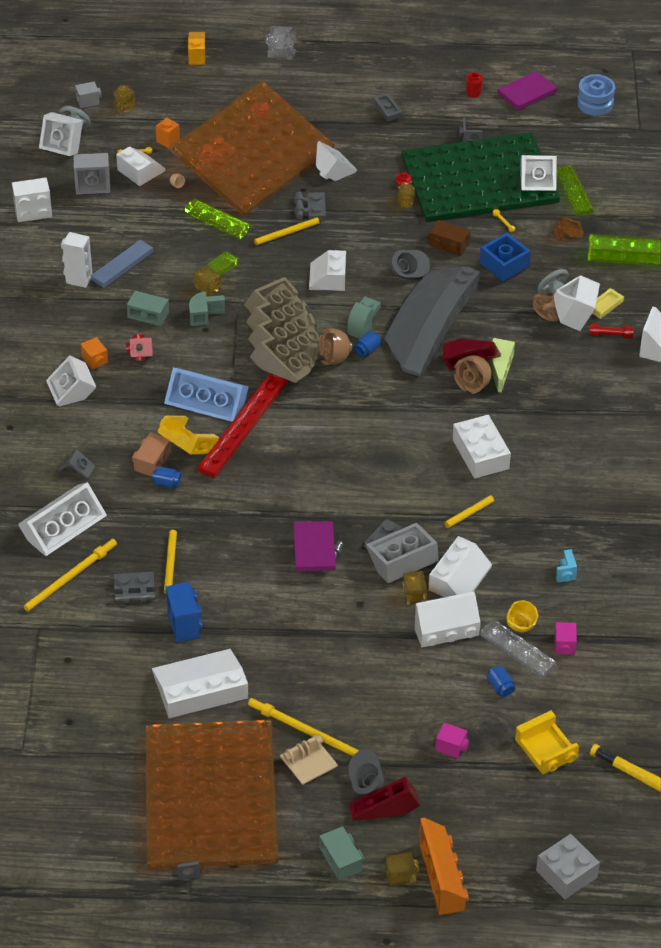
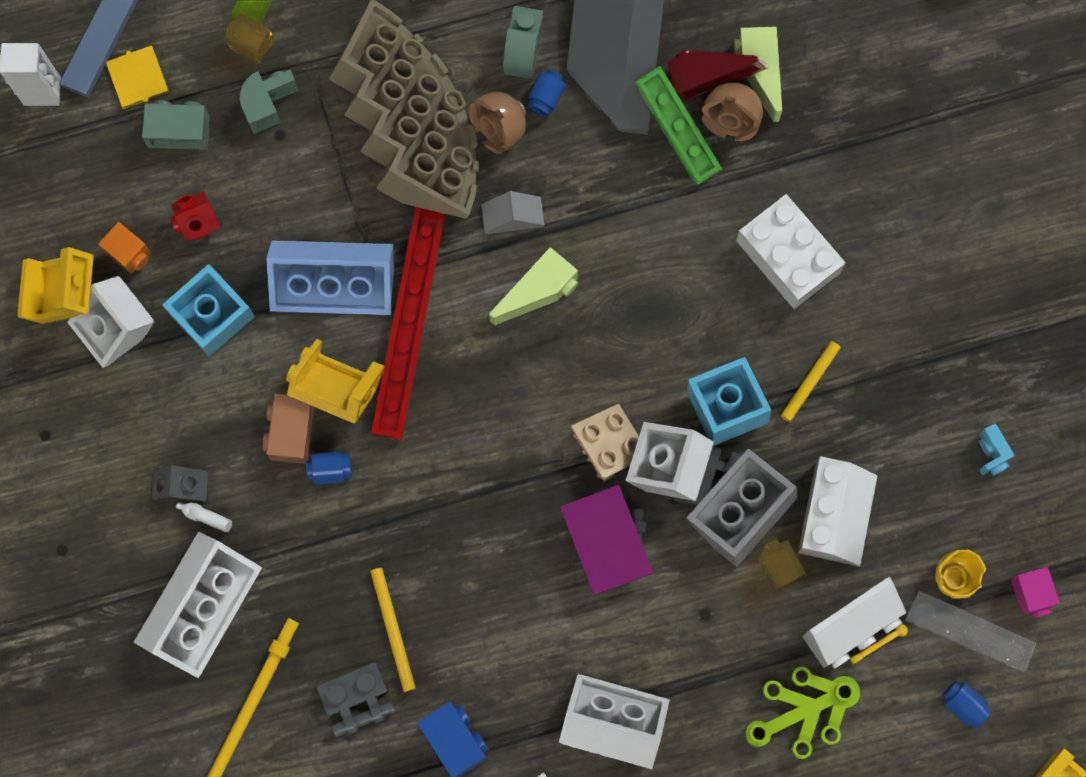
camera: 15 degrees left, 30 degrees up
none -> yellow panel [17,247,94,324]
none -> yellow piece [106,45,169,109]
none -> medium azure brick [162,264,255,357]
none -> white piece [176,502,232,532]
none -> light grey slope [481,191,545,234]
none -> yellowish green slope [489,247,578,325]
none -> white slope [559,674,670,769]
none -> tan hinge [571,404,639,482]
none -> white brick [626,422,714,501]
none -> bright green tile [633,66,722,185]
none -> medium azure brick [687,357,771,446]
none -> lime plant [745,667,860,759]
none -> yellow hinge [850,624,908,664]

